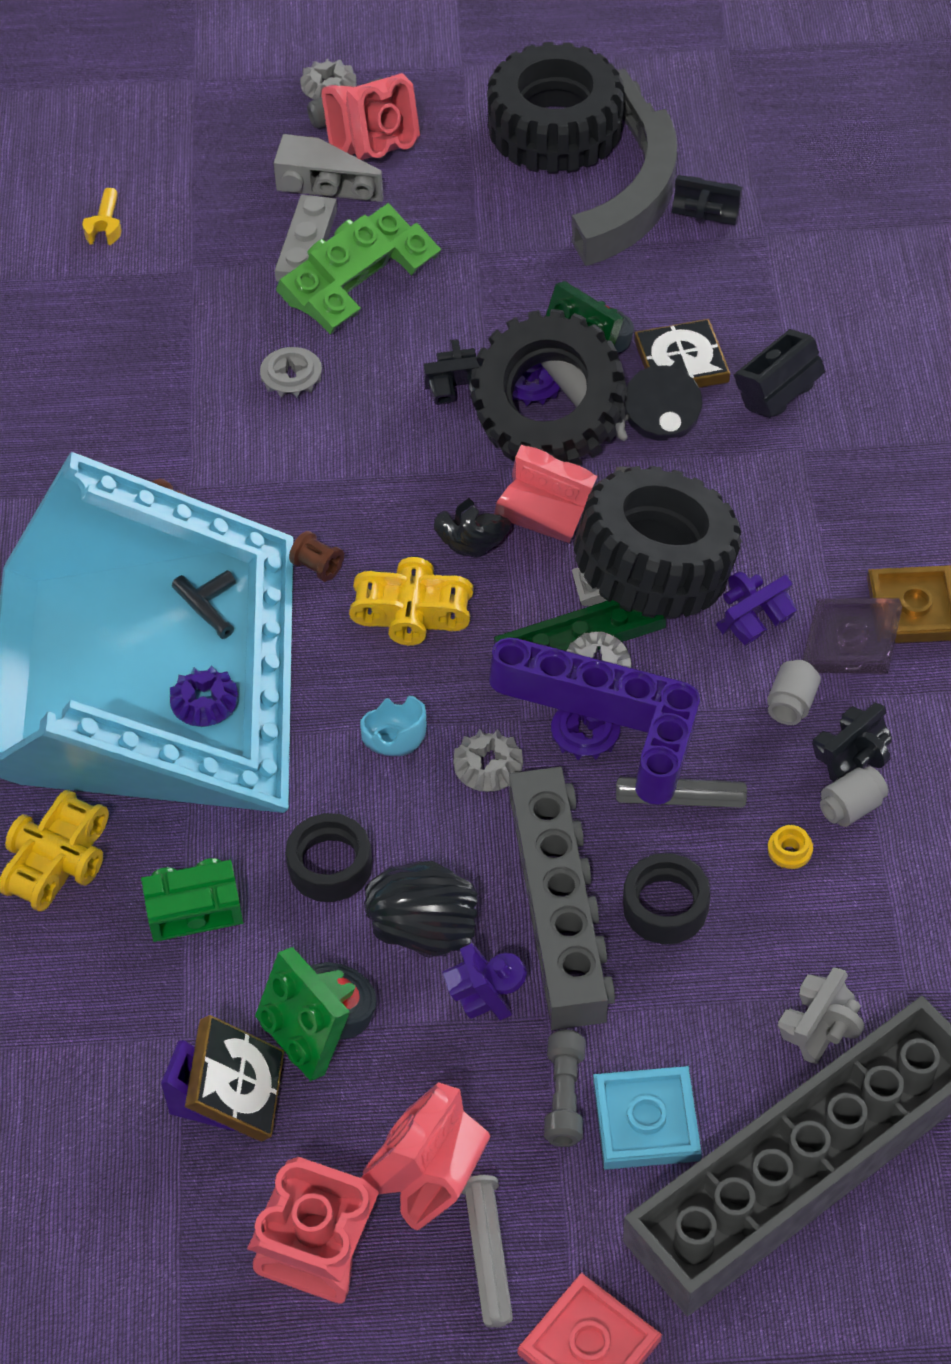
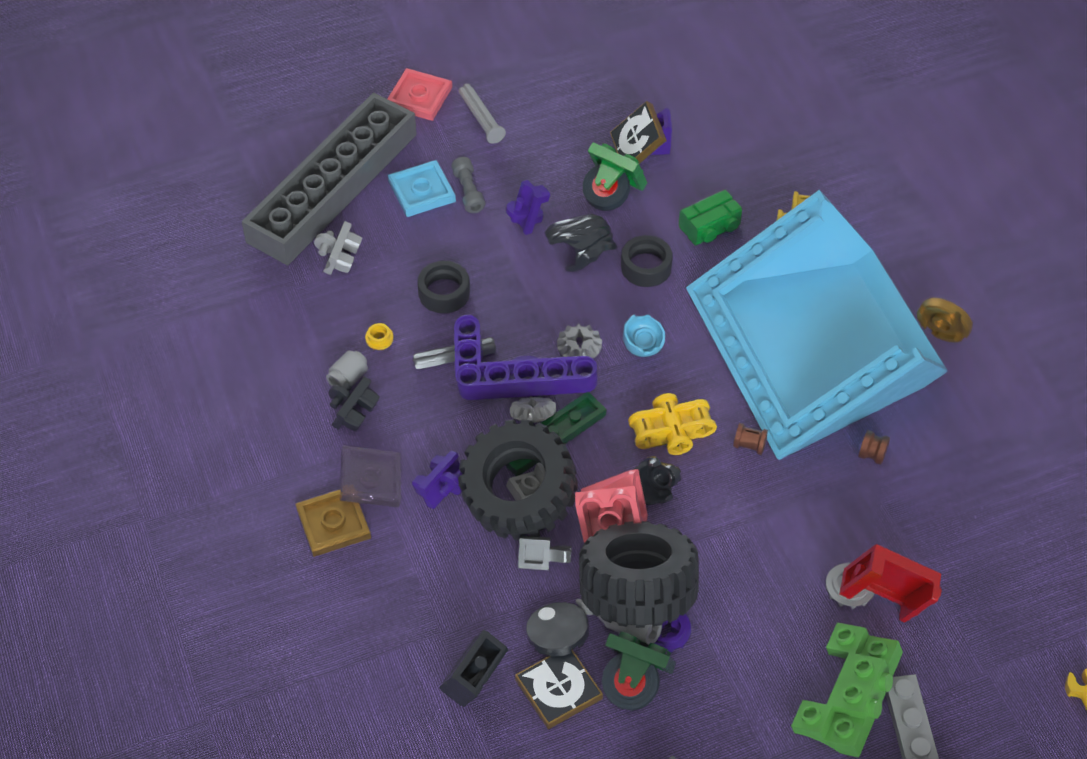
camera: 160 degrees right, 0 degrees up
dark purple gear [170,665,238,727] -> none
black piece [172,570,236,639] -> none
coral piece [247,1157,379,1303] -> none
coral piece [361,1082,490,1230] -> none
black hips [423,339,479,405] -> none
dark grey brick [509,767,615,1030] -> none
light grey brick [767,660,821,725] -> none
none -> red panel [839,544,942,623]

